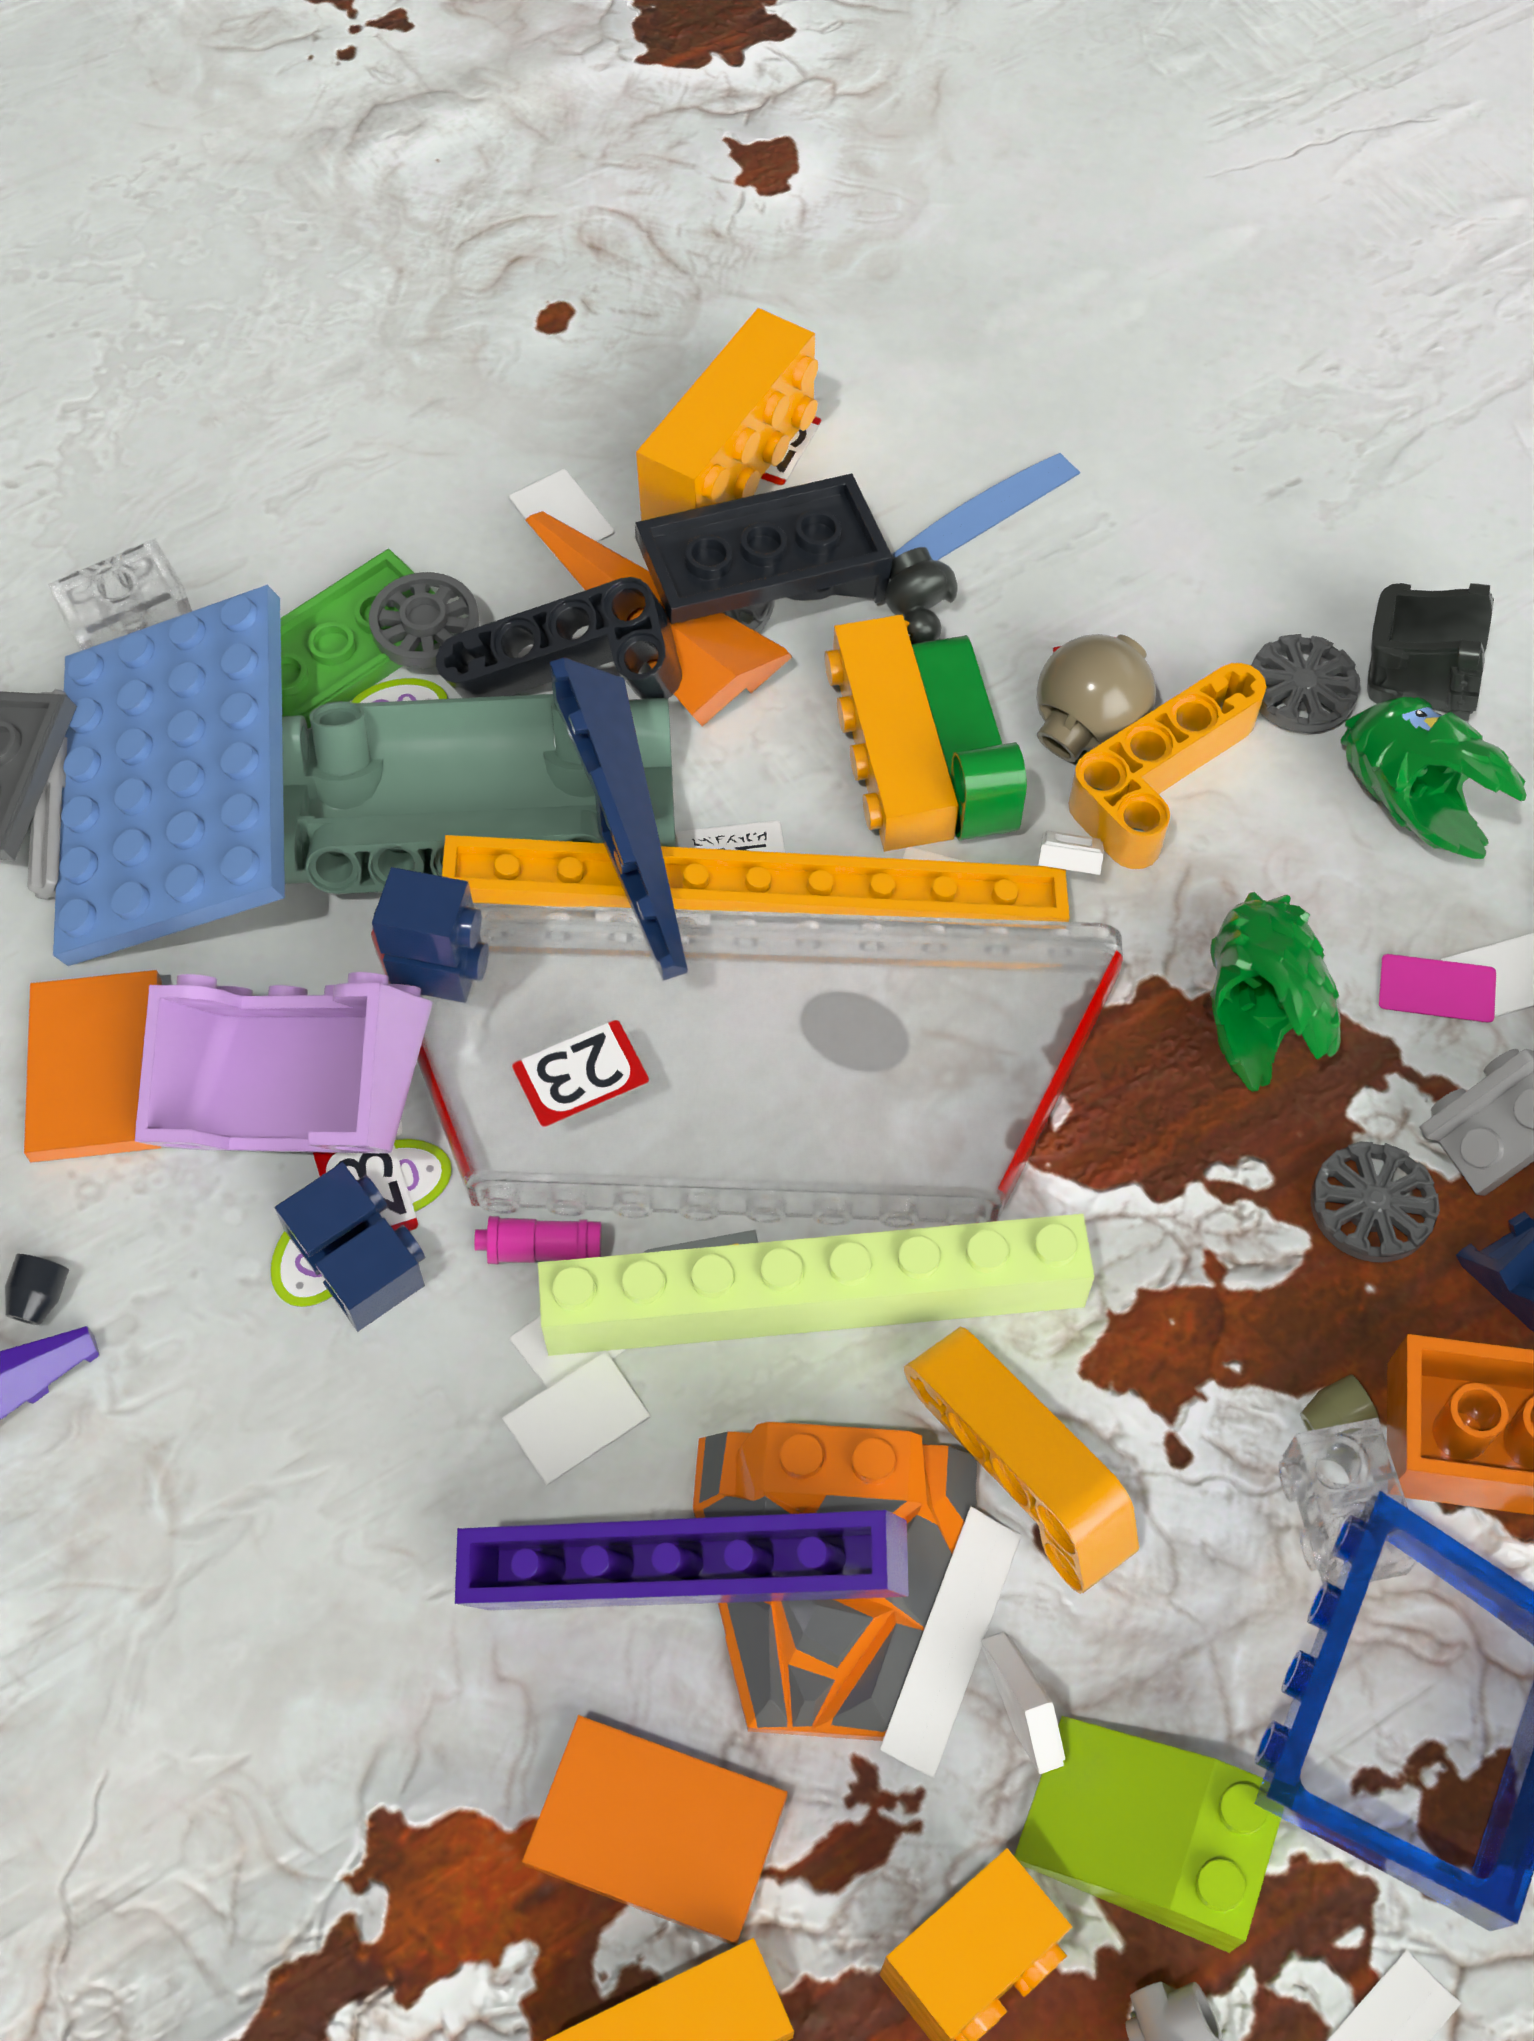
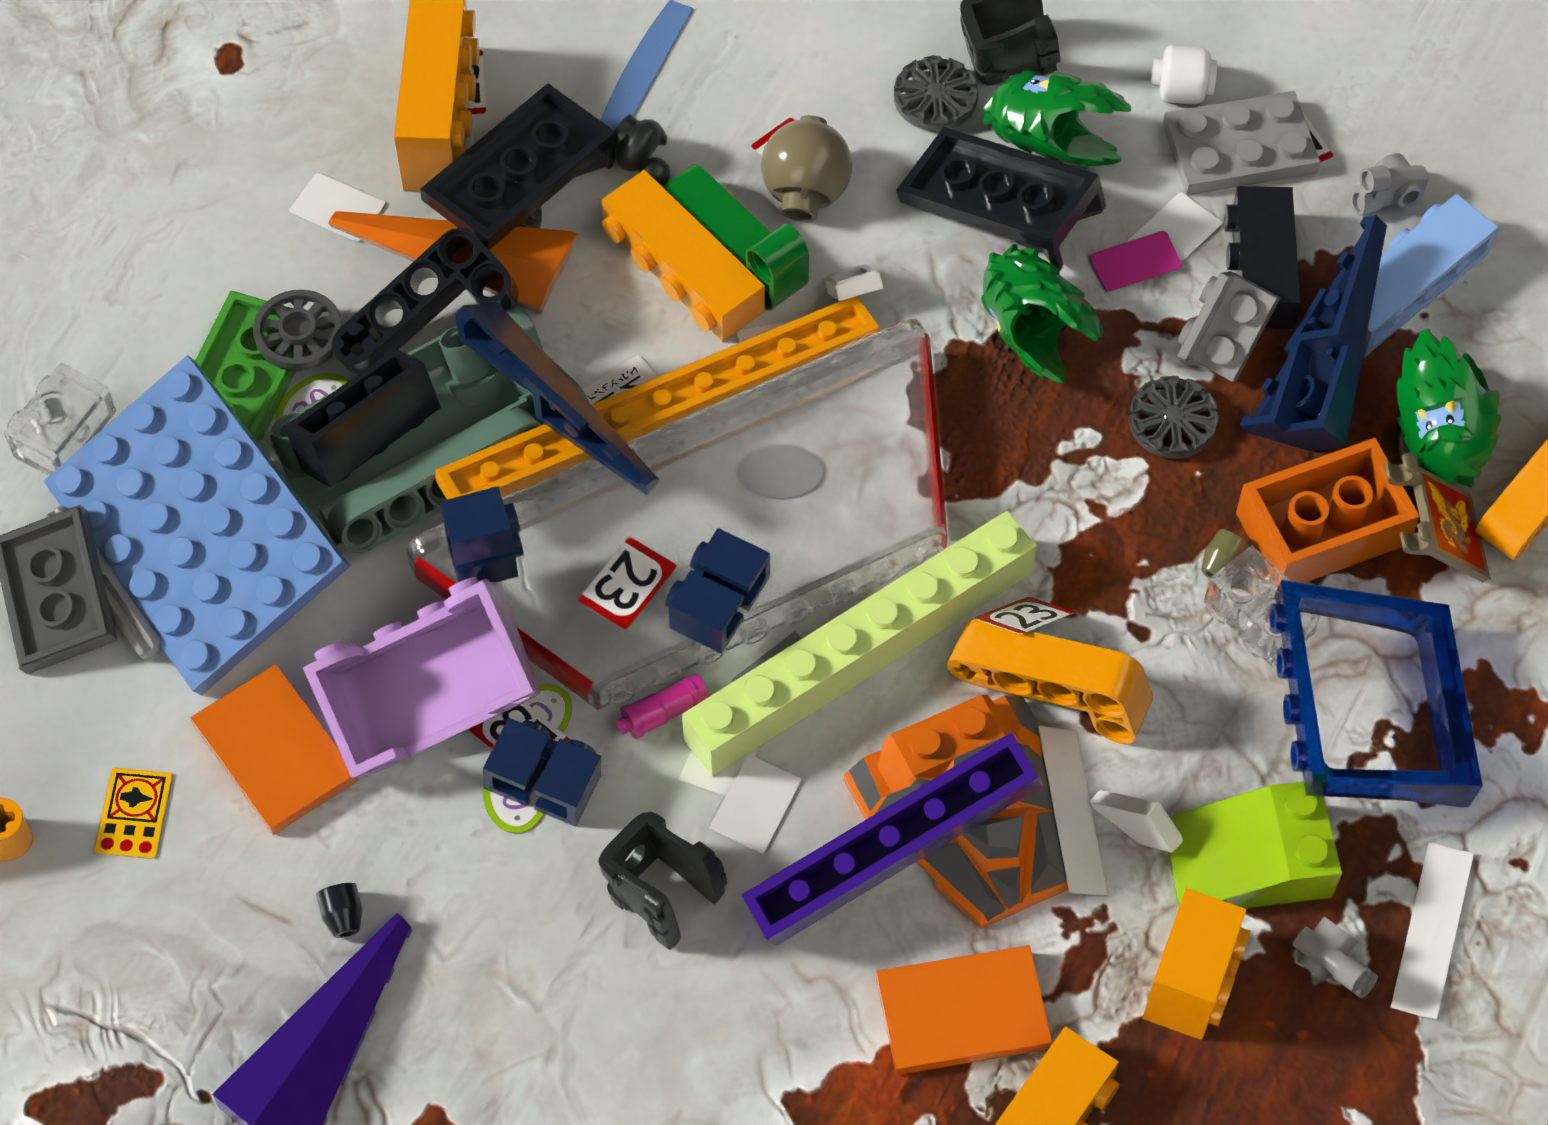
camera: 30 degrees left, 0 degrees up
light orange beam [1068,663,1266,869] -> none
none -> black brick [284,348,441,487]
none -> pearl dark grey piece [598,812,727,950]
none -> dark blue piece [665,528,770,654]
none -> black plate [896,127,1106,272]
none -> sticker [975,597,1074,634]

